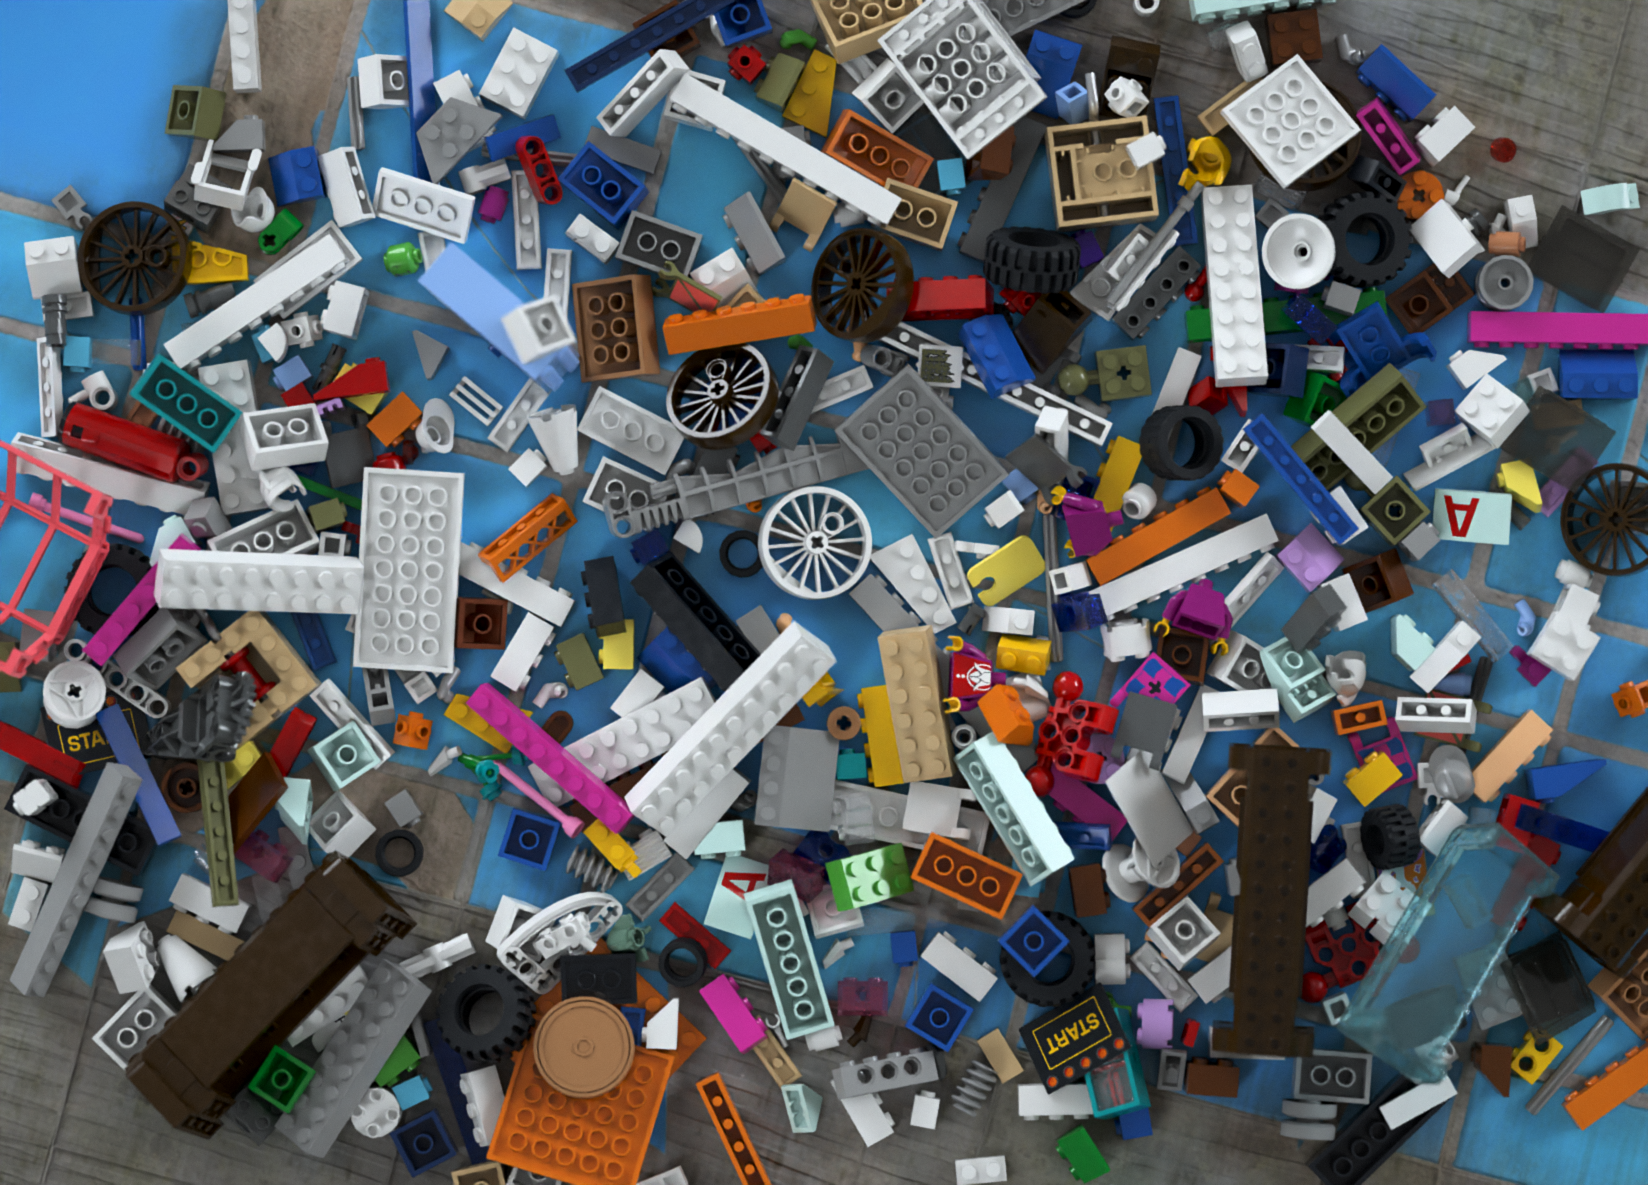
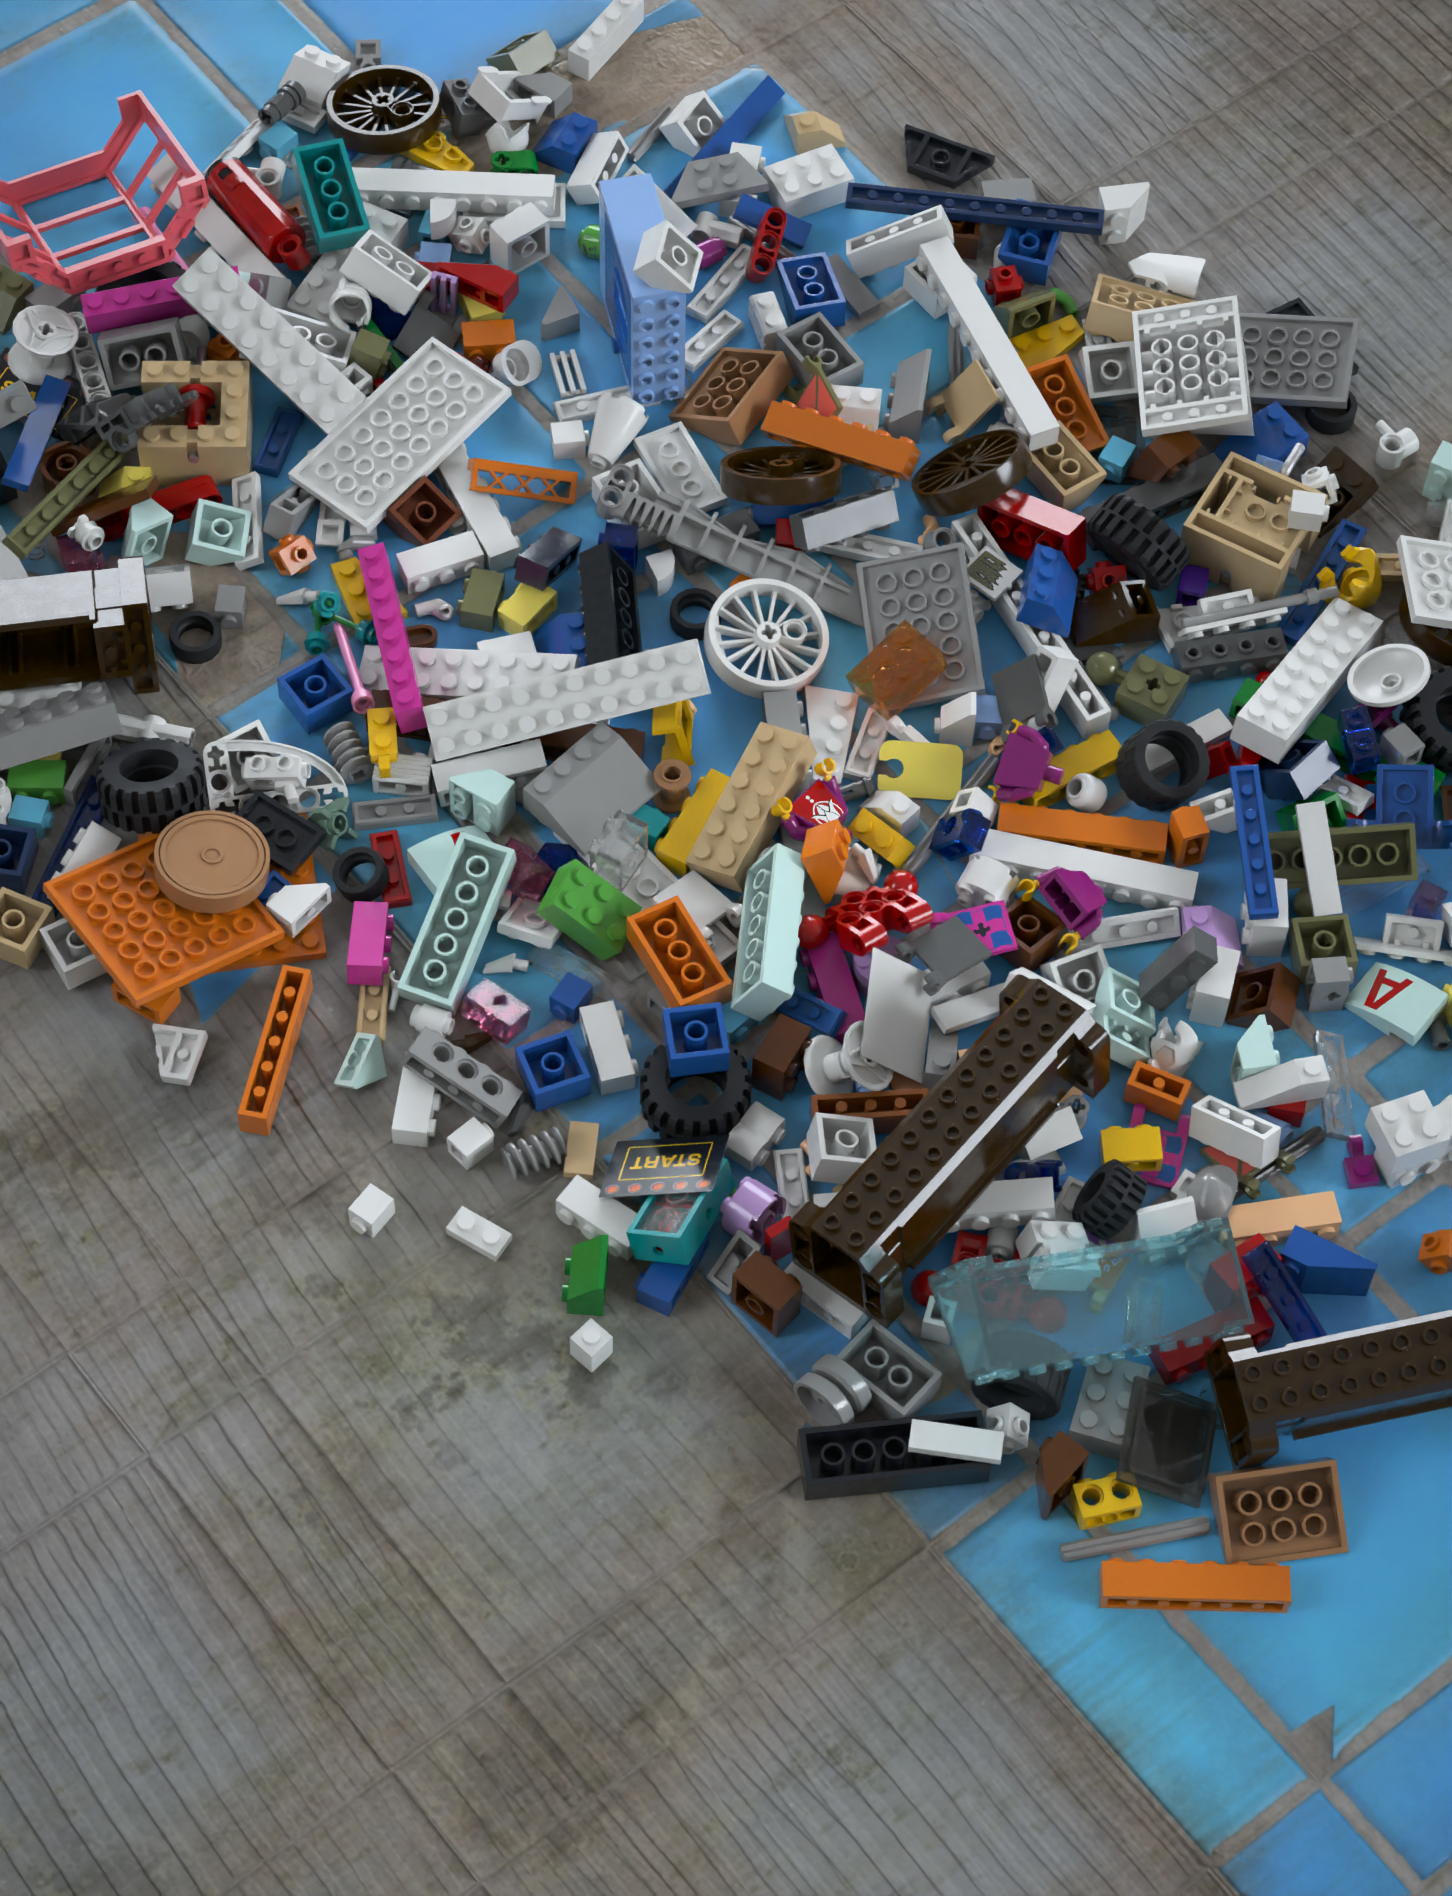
camera: 35 degrees right, 30 degrees down
none -> white brick [67,515,105,551]
none -> clear orange brick [846,620,948,721]

